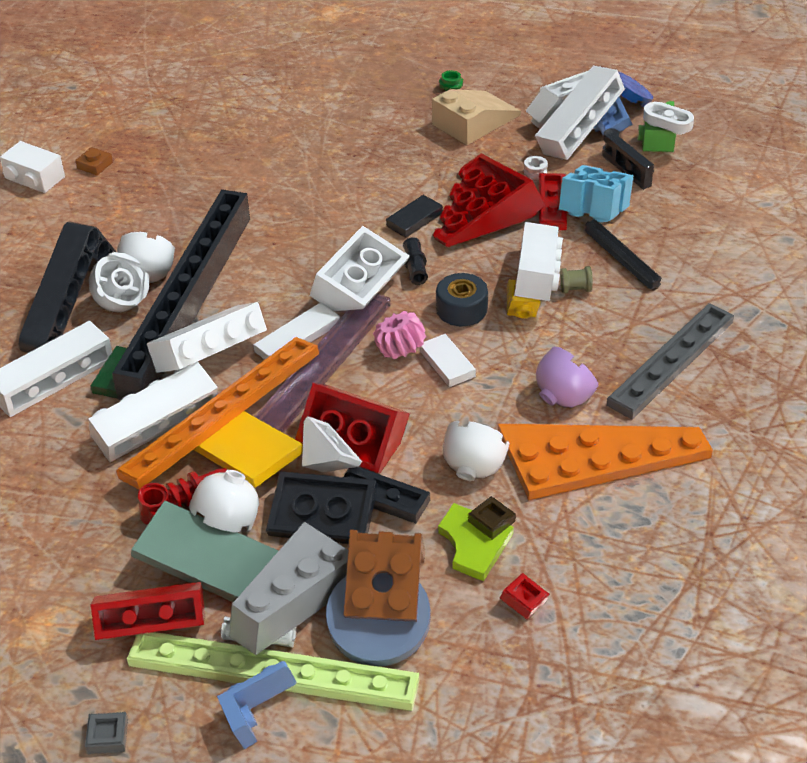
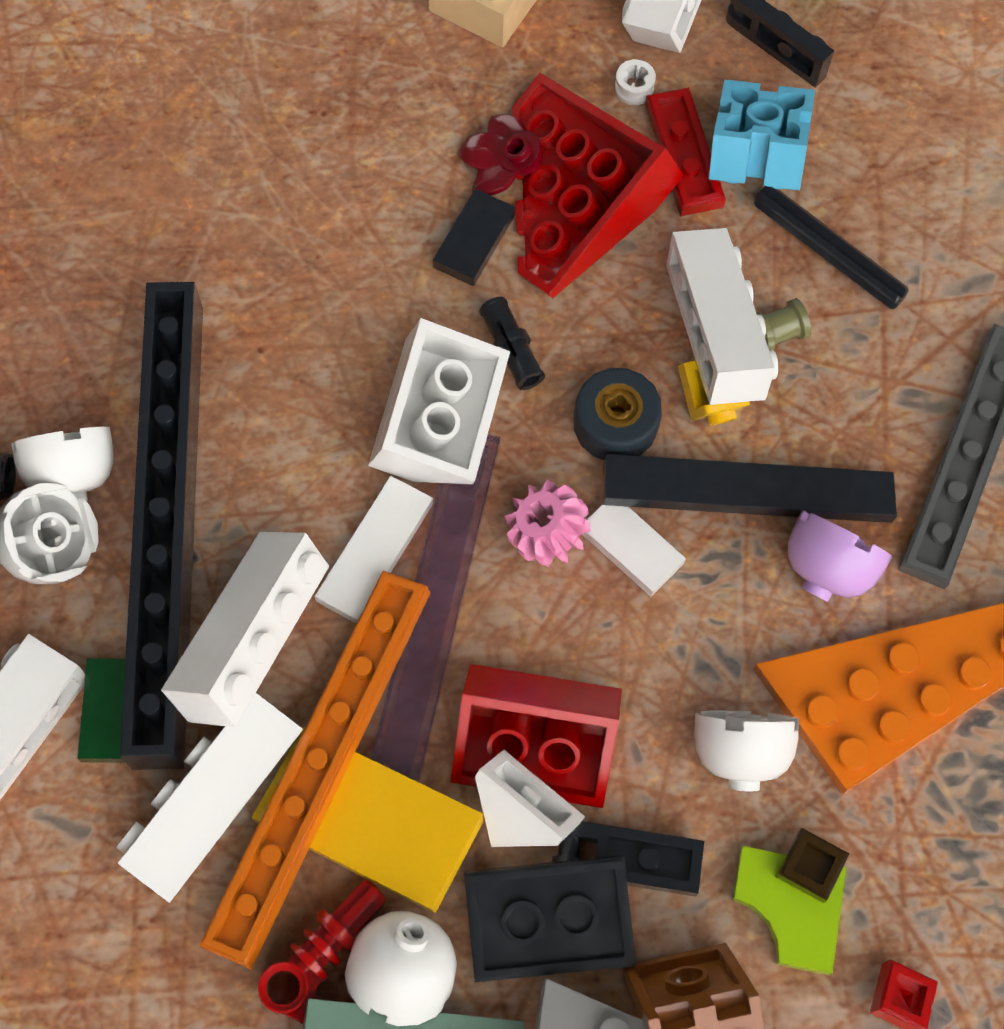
camera: 20 degrees left, 25 degrees up
none -> dark red plate [458,114,543,196]
none -> black tile [603,454,897,523]

